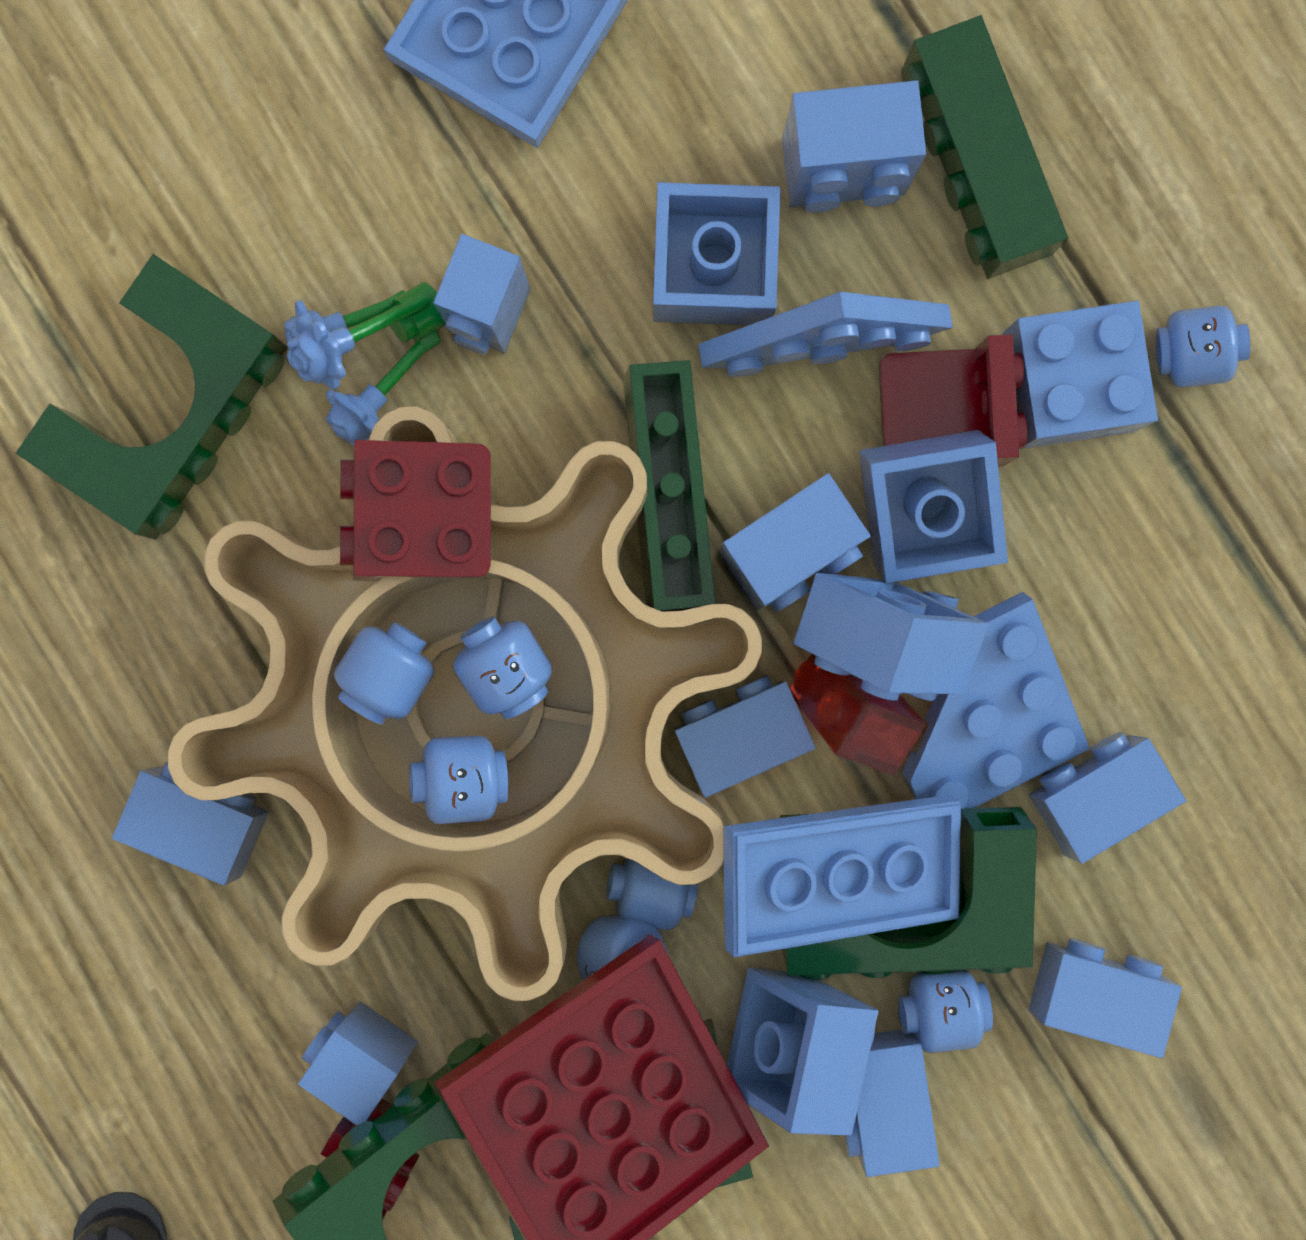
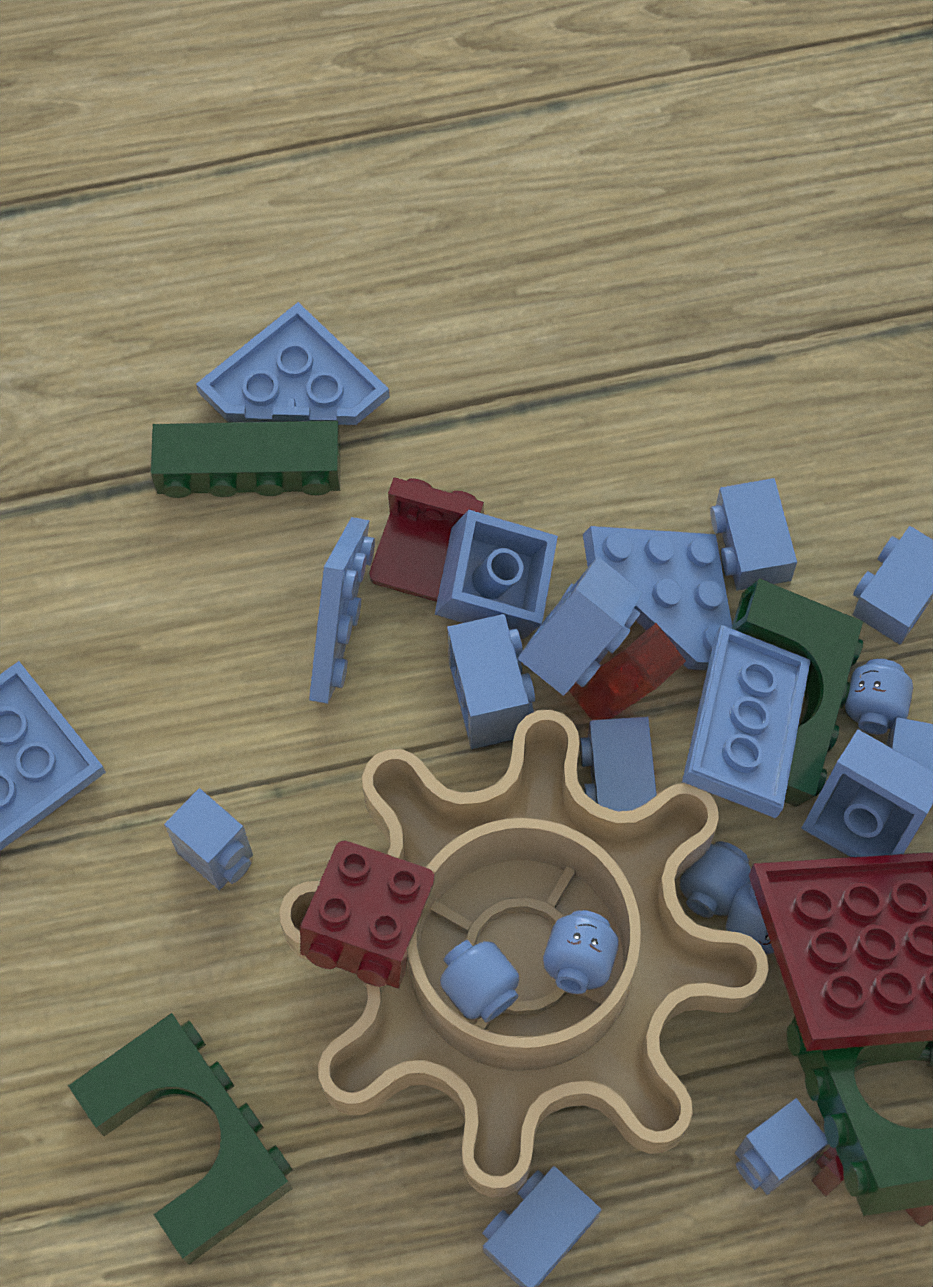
camera: 70 degrees left, 20 degrees down
plant [284,282,446,446] -> none
medium blue head [453,616,552,719] -> none
dark green brick [623,360,716,612] -> none
medium blue brick [653,182,780,325] -> none
medium blue brick [782,80,926,212] -> none
medium blue brick [1001,300,1158,449] -> none
medium blue head [1156,306,1250,387] -> none
none -> medium blue plate [196,302,390,425]

